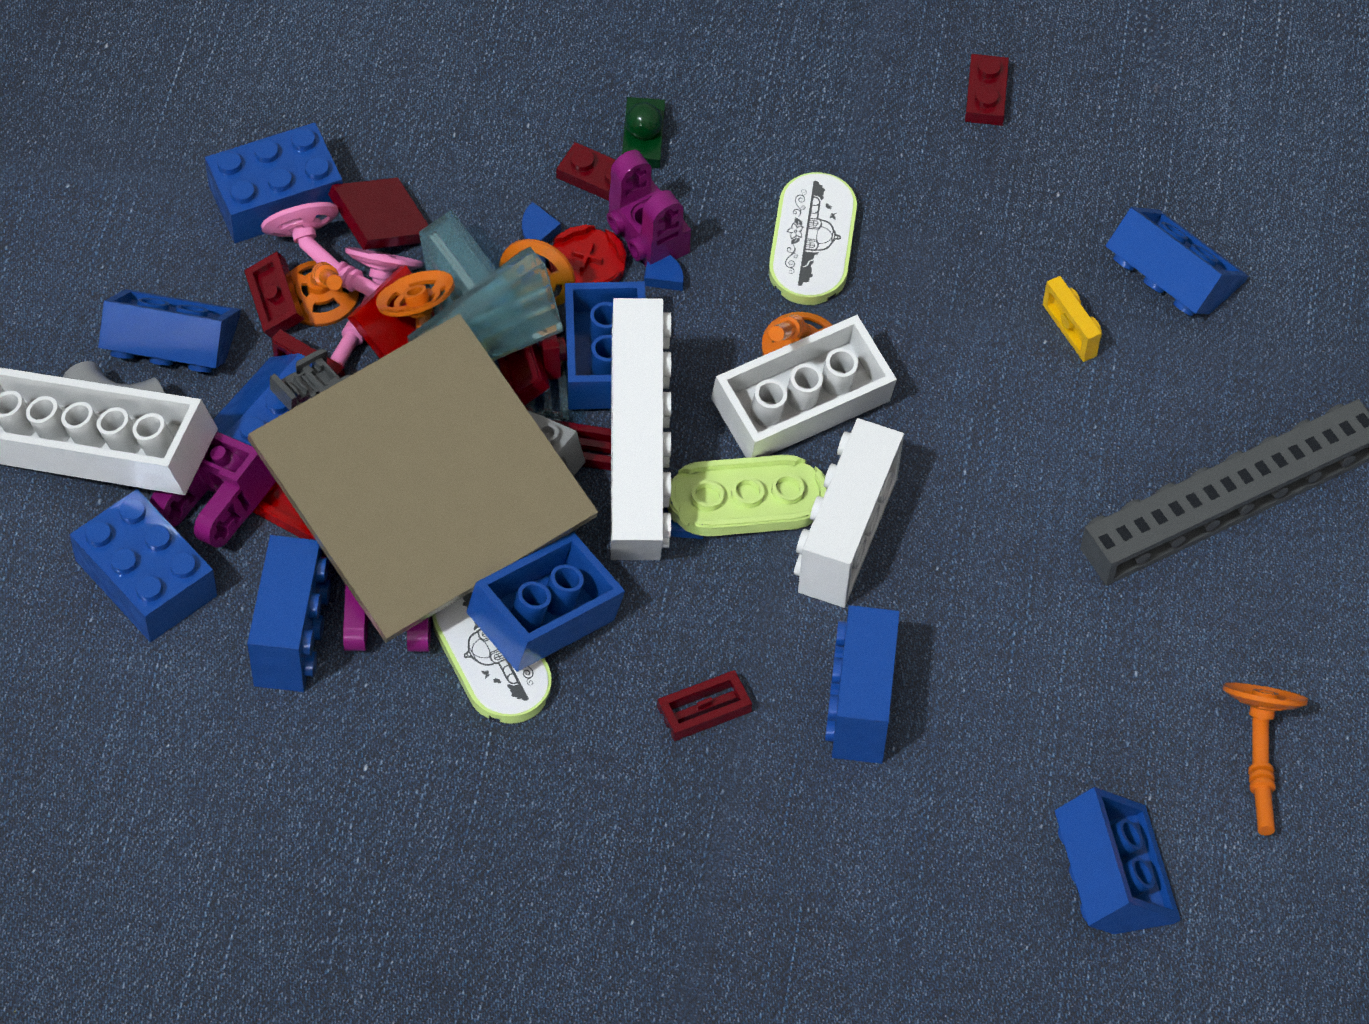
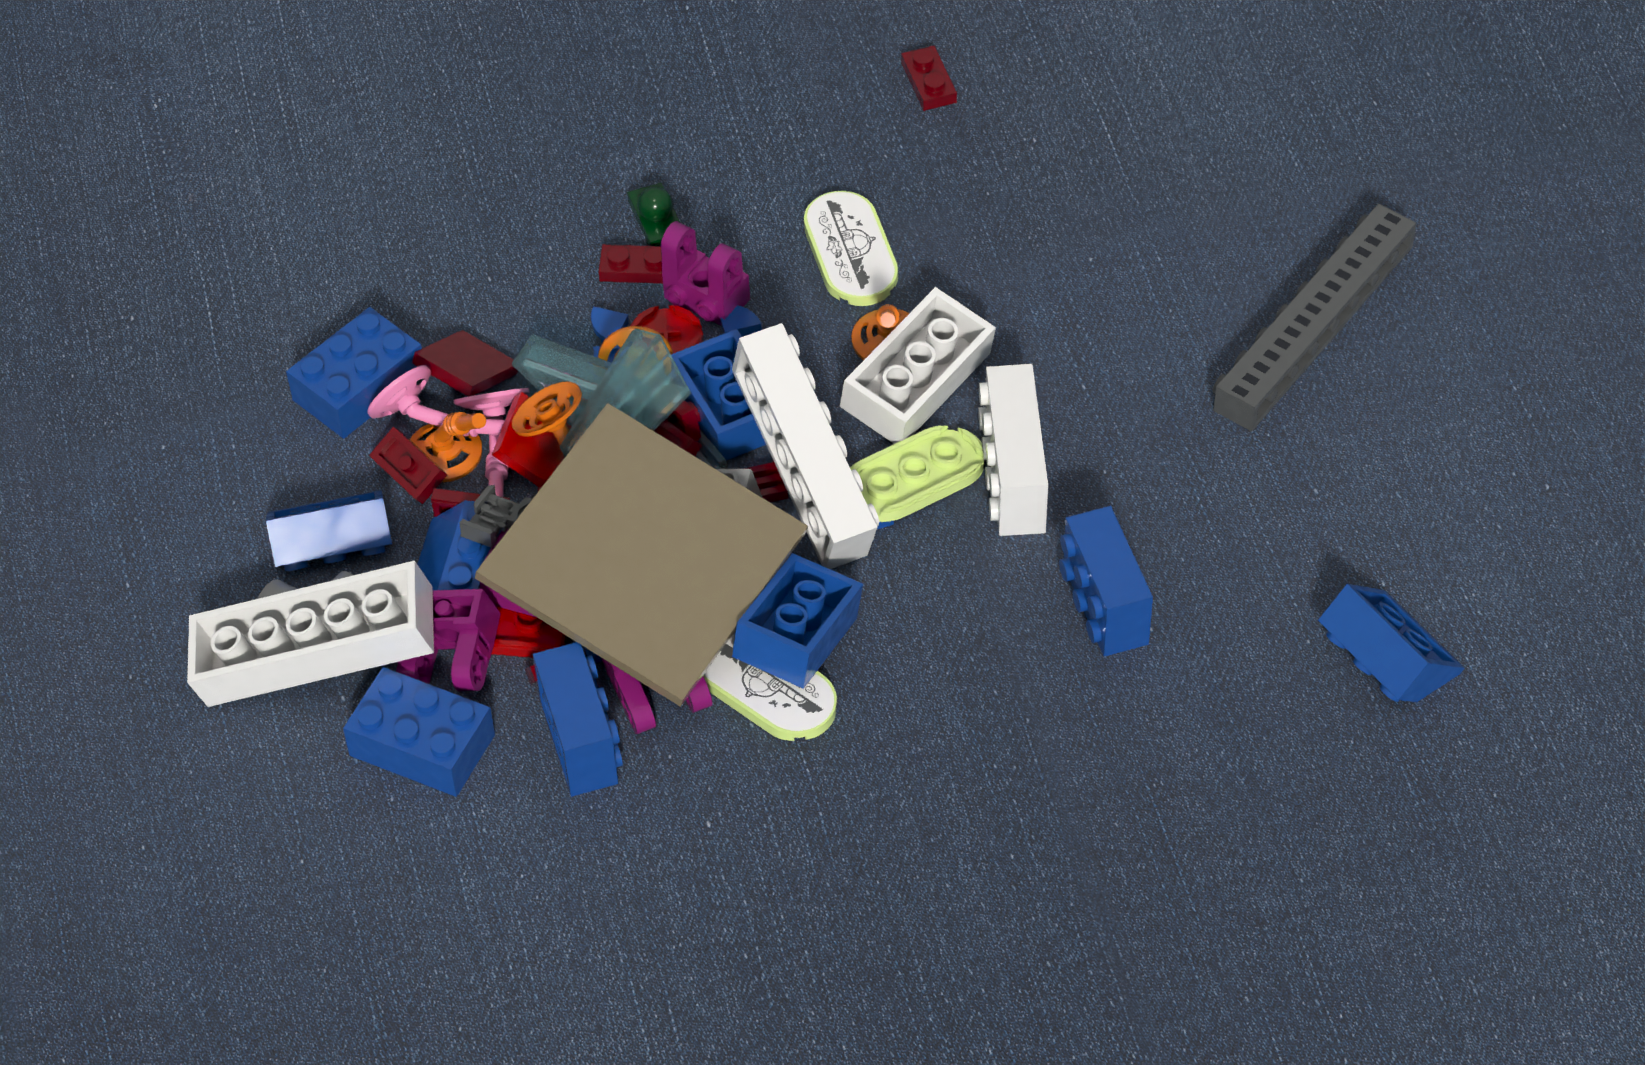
camera: 20 degrees left, 5 degrees down
dark red tile [657,670,752,741] -> none
yellow plate [1042,276,1102,362] -> none
blue slope [1105,207,1249,316] -> none
orange dish [1223,683,1308,836] -> none

